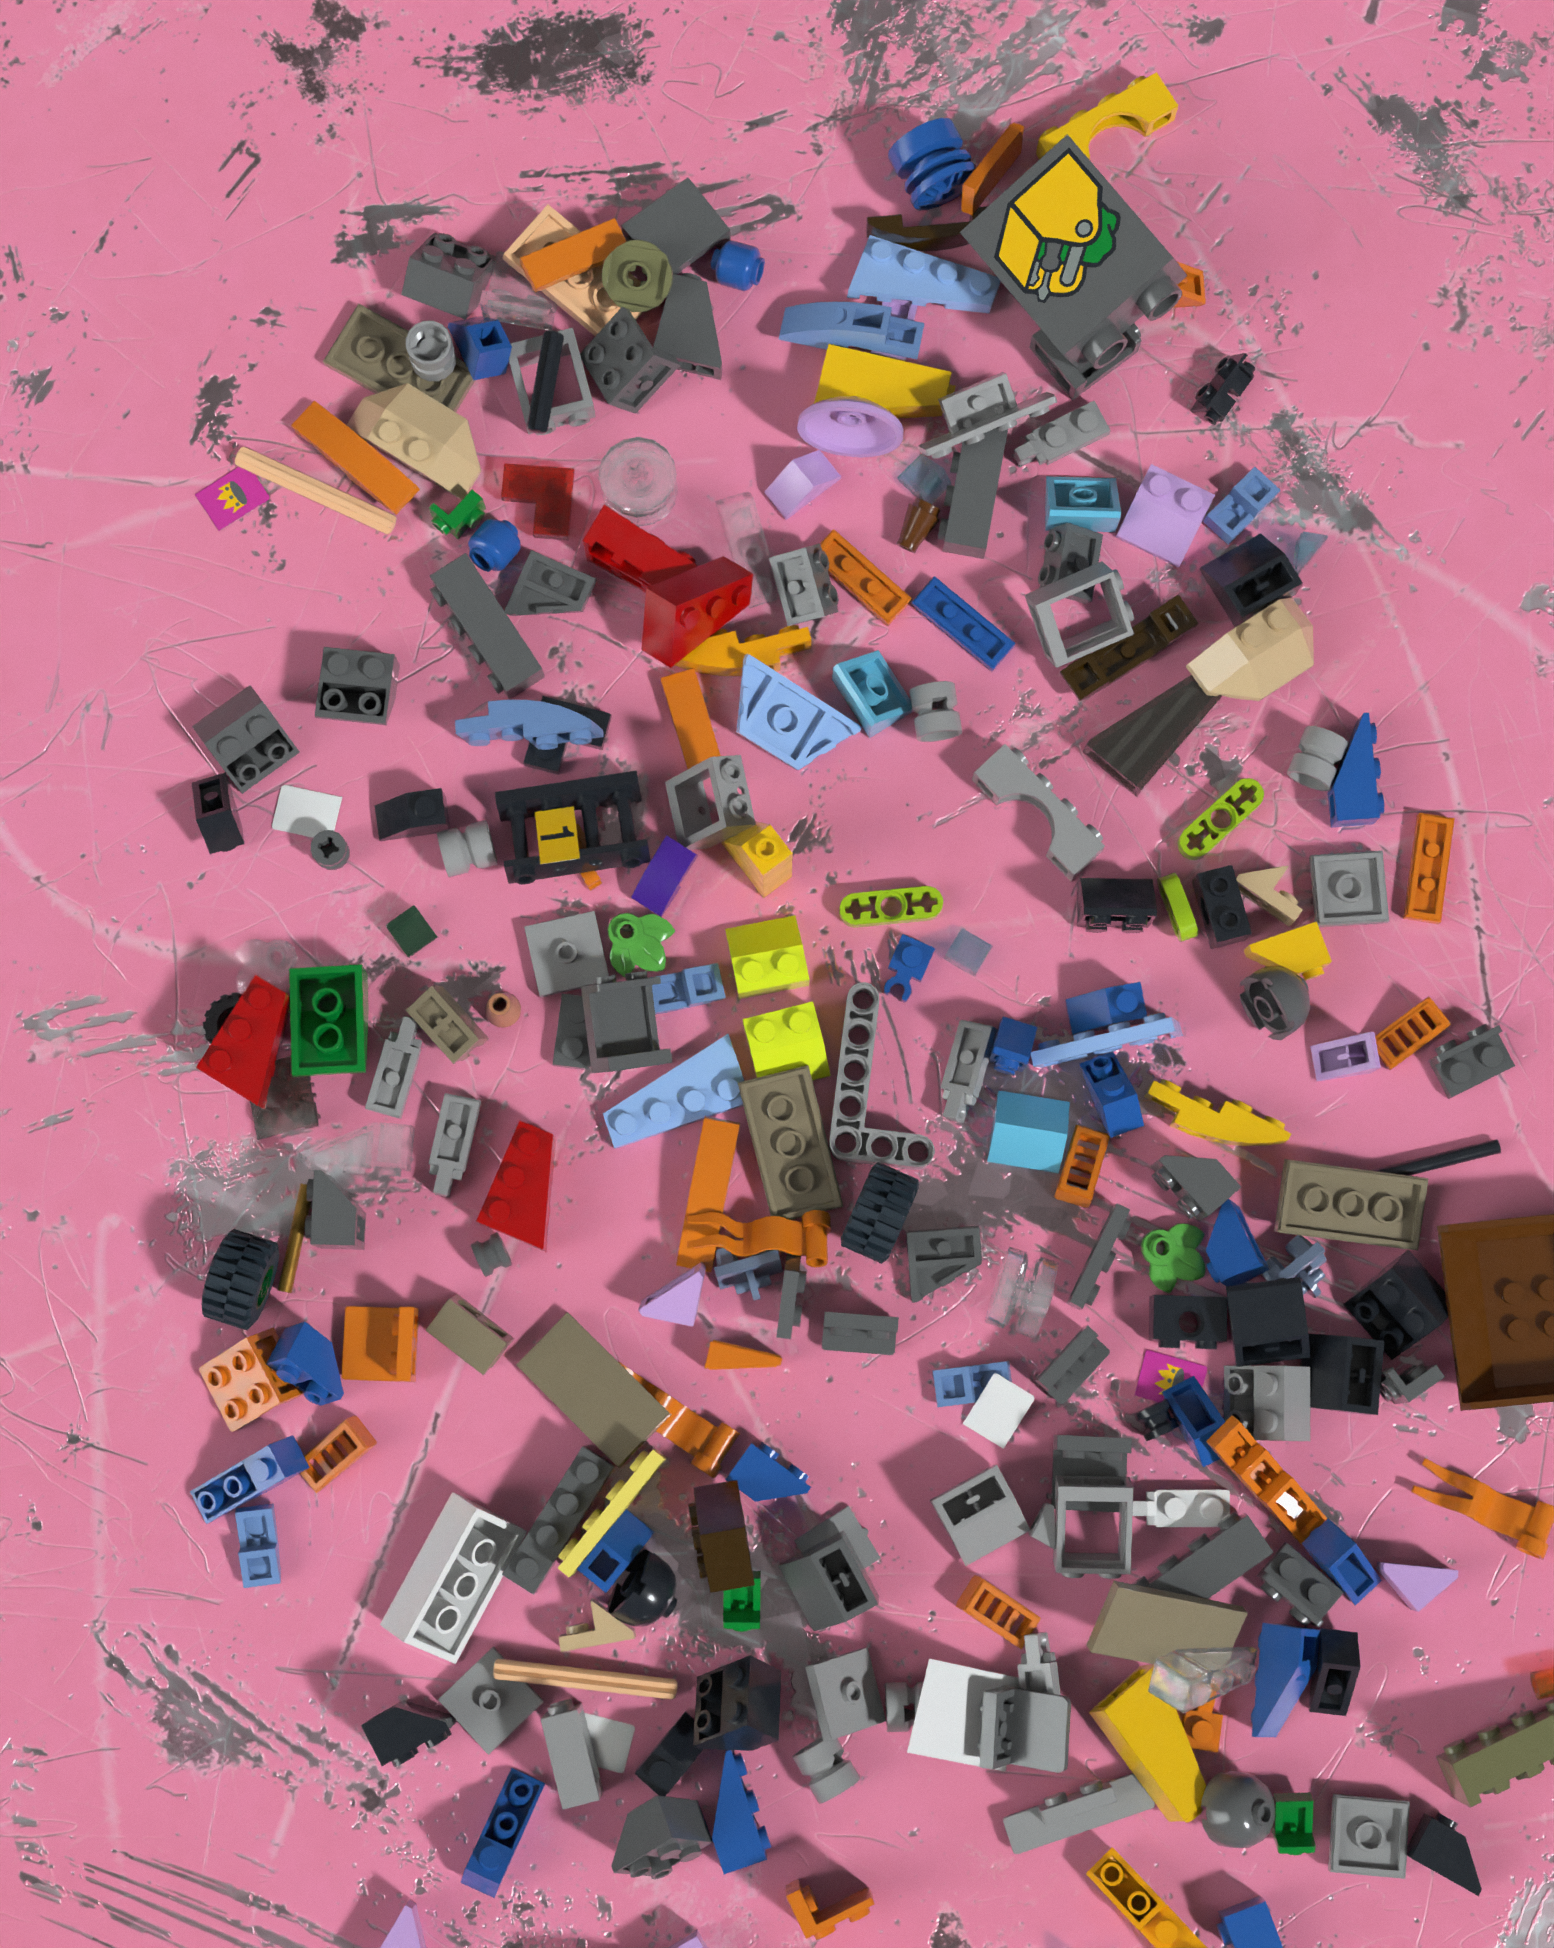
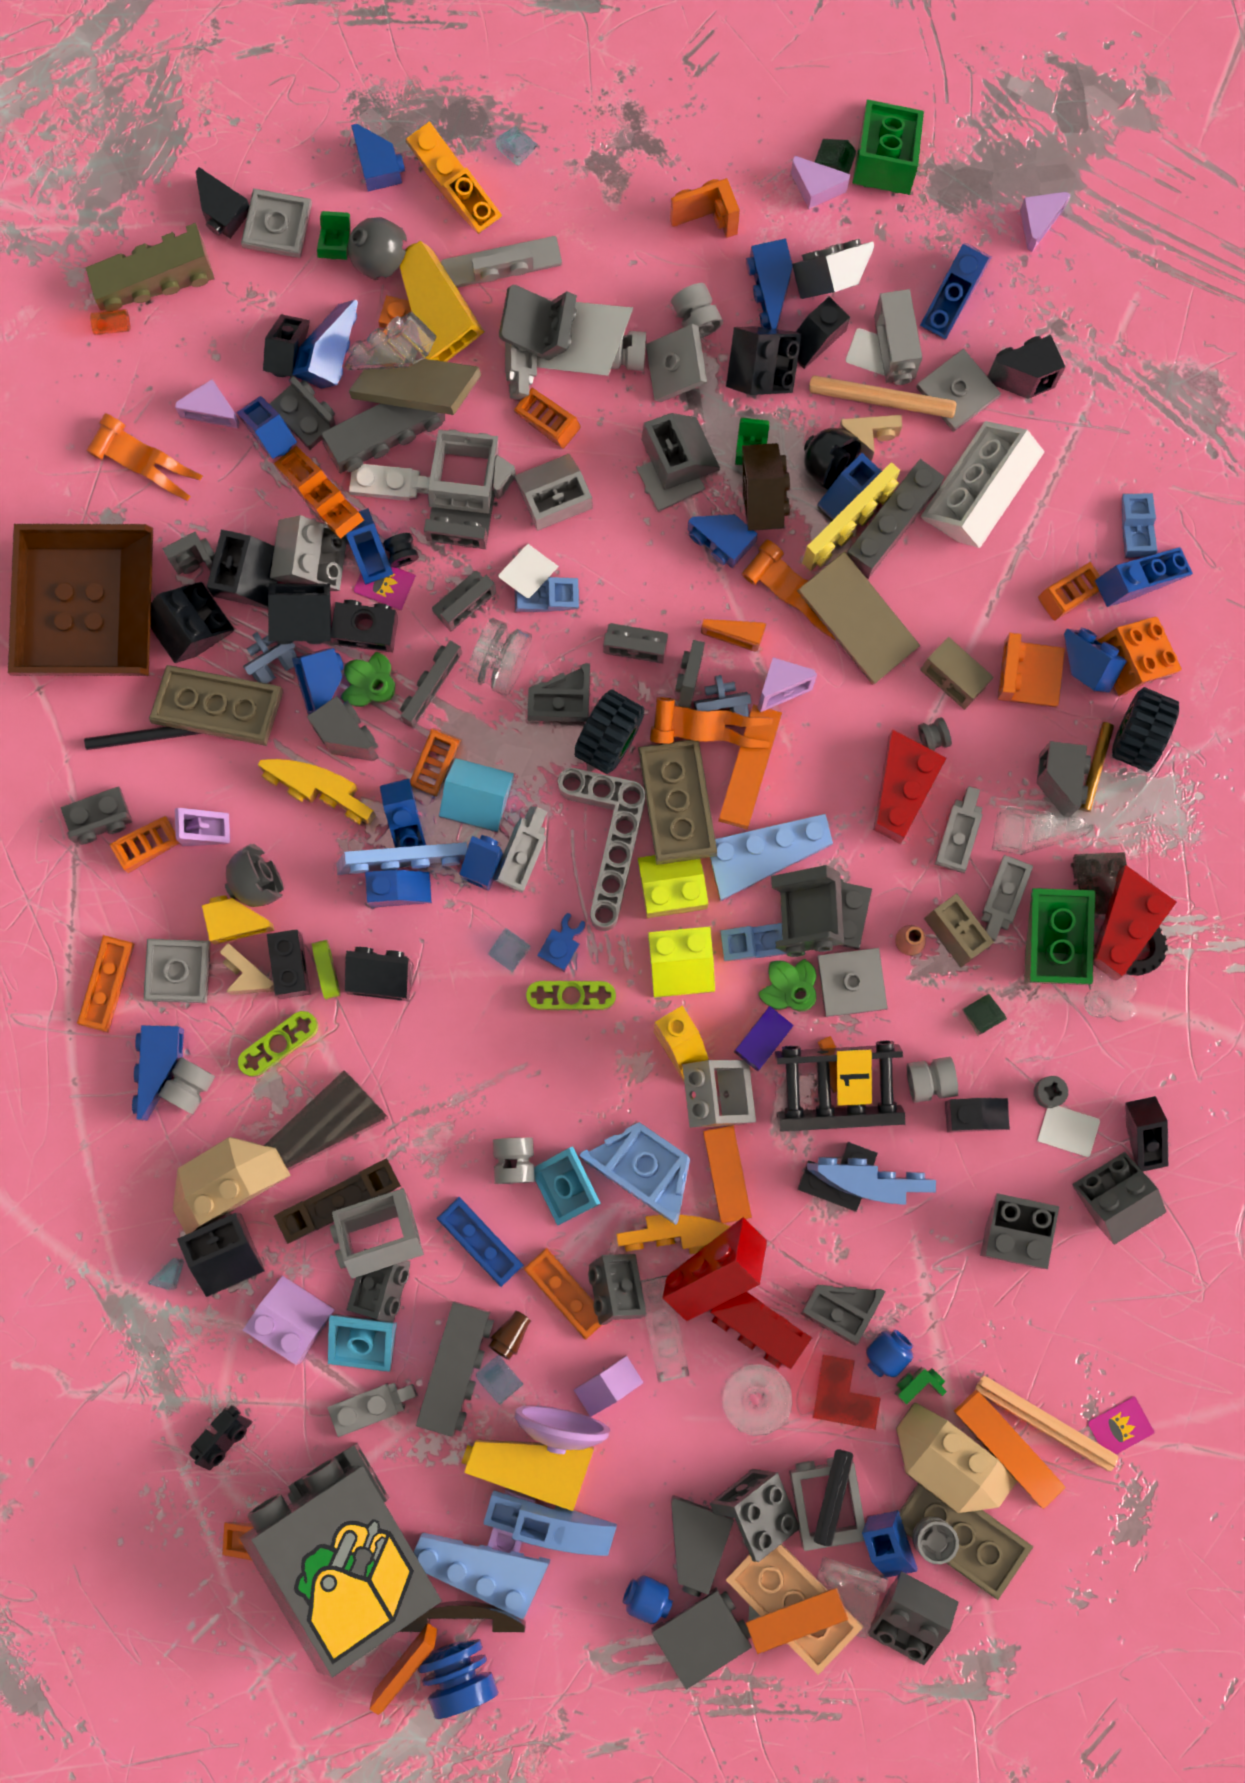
camera: 175 degrees left, 0 degrees up
dark grey brick [429,553,545,700] -> none
olive plate [602,240,673,312] -> none
light grey bracket [918,372,1057,459] -> none
light grey arch [972,744,1105,881] -> none
yellow arch [1036,72,1178,160] -> none
medium blue slope [1203,467,1280,545] -> none

